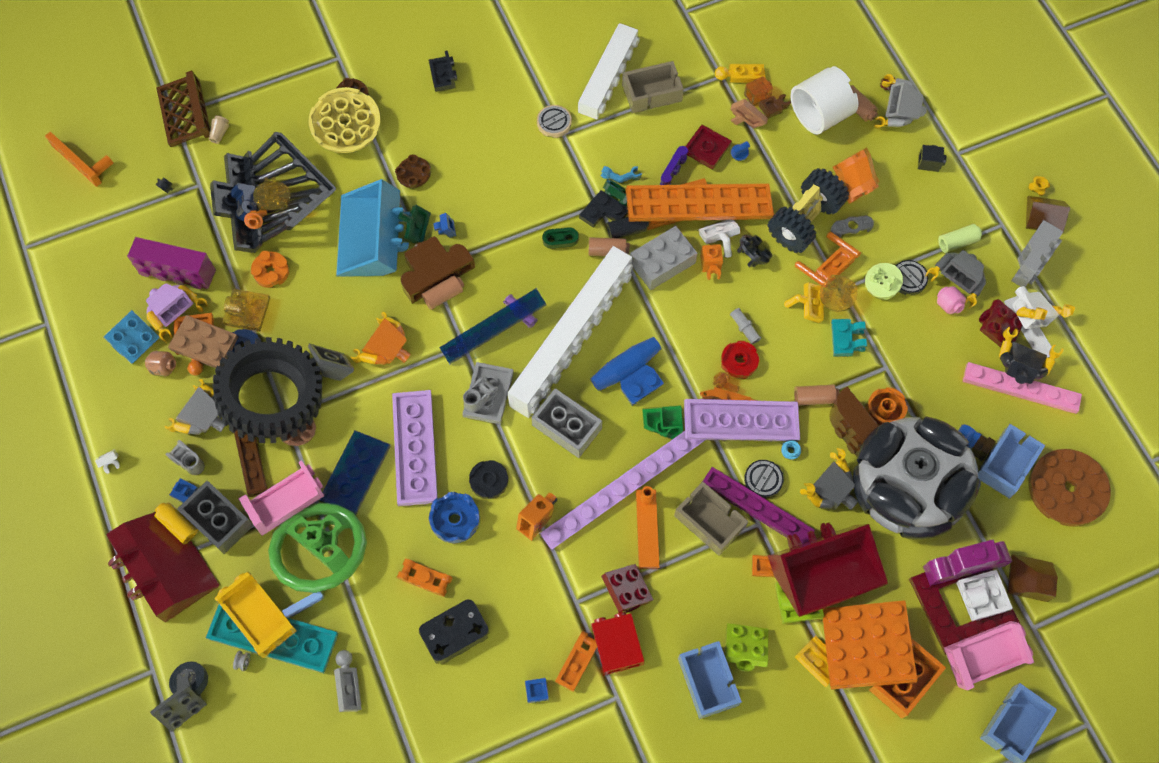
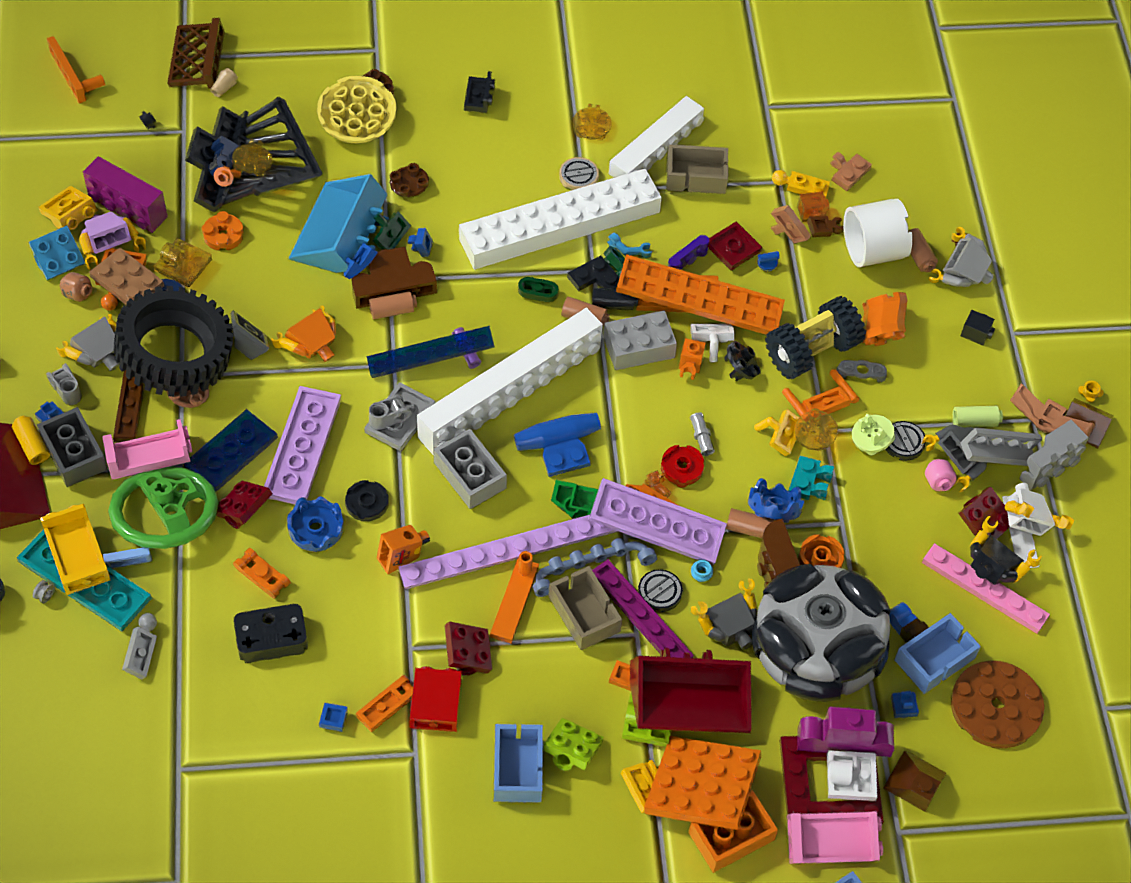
camera: 15 degrees right, 10 degrees down
none -> yellow plate [38,186,98,230]
none -> dark red plate [216,480,273,529]
none -> blue slope [344,242,378,279]
none -> white brick [459,168,662,270]
none -> sand blue bar [533,538,657,597]
none -> clear yellow plate [573,104,611,140]
none -> blue plate [748,478,804,523]
none -> nougat plate [830,152,872,191]
none -> blue tile [891,691,919,718]
none -> light grey fence [960,428,1042,466]
none -> nougat plate [1010,383,1095,437]

